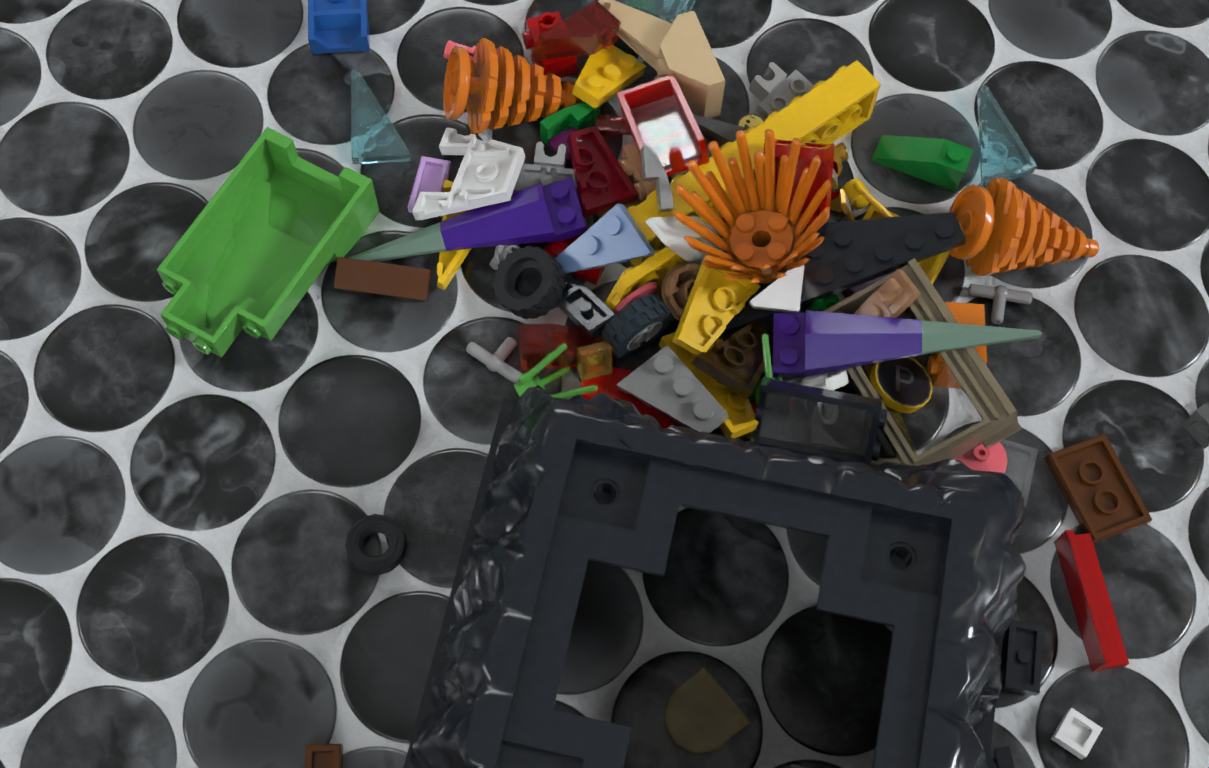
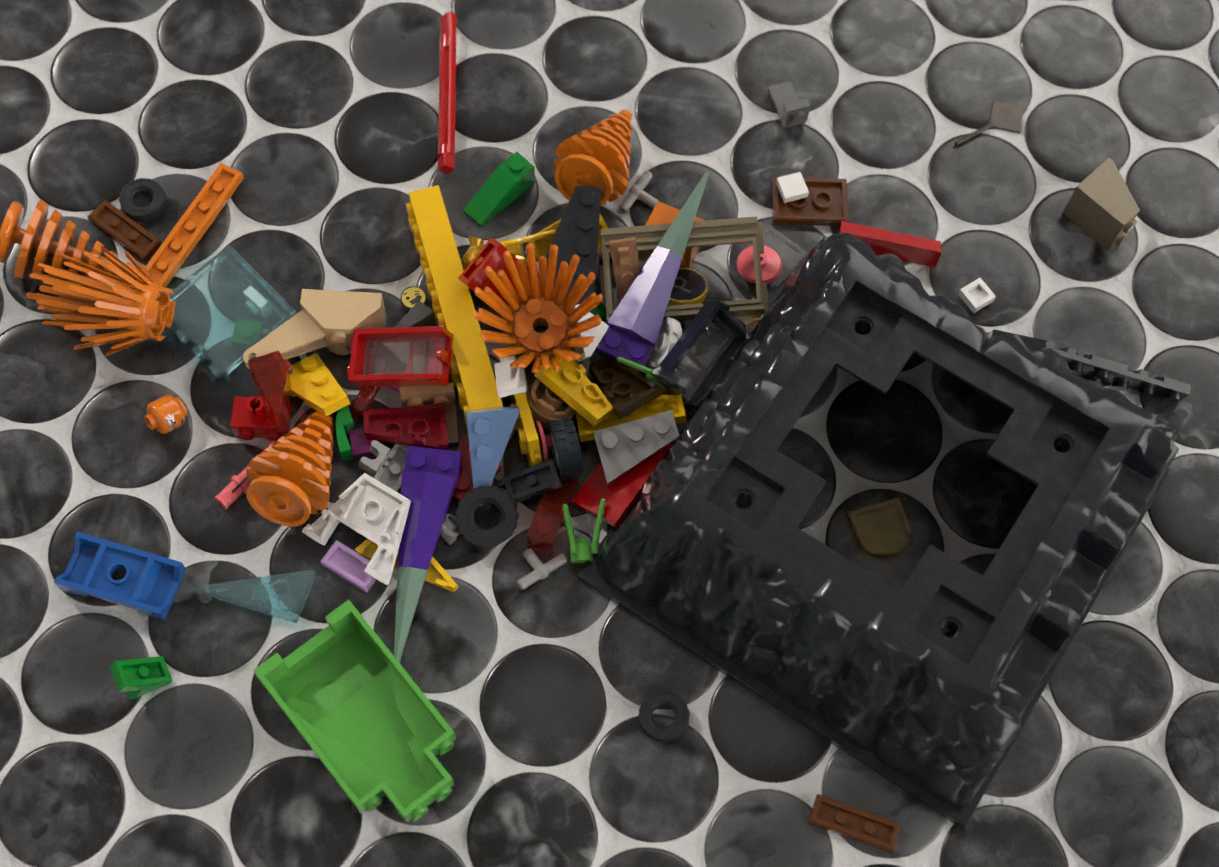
camera: 70 degrees left, 0 degrees up
reddish brown tile [334,257,432,301] -> none
clear yellow plate [577,341,612,381] -> none
light grey slope [640,145,674,212] -> none
light grey plate [749,62,814,119] -> none
clear light blue wing [977,85,1037,189] -> none
none -> green slope [109,656,173,699]
none -> red piece [438,12,457,174]
none -> white tile [776,172,809,203]

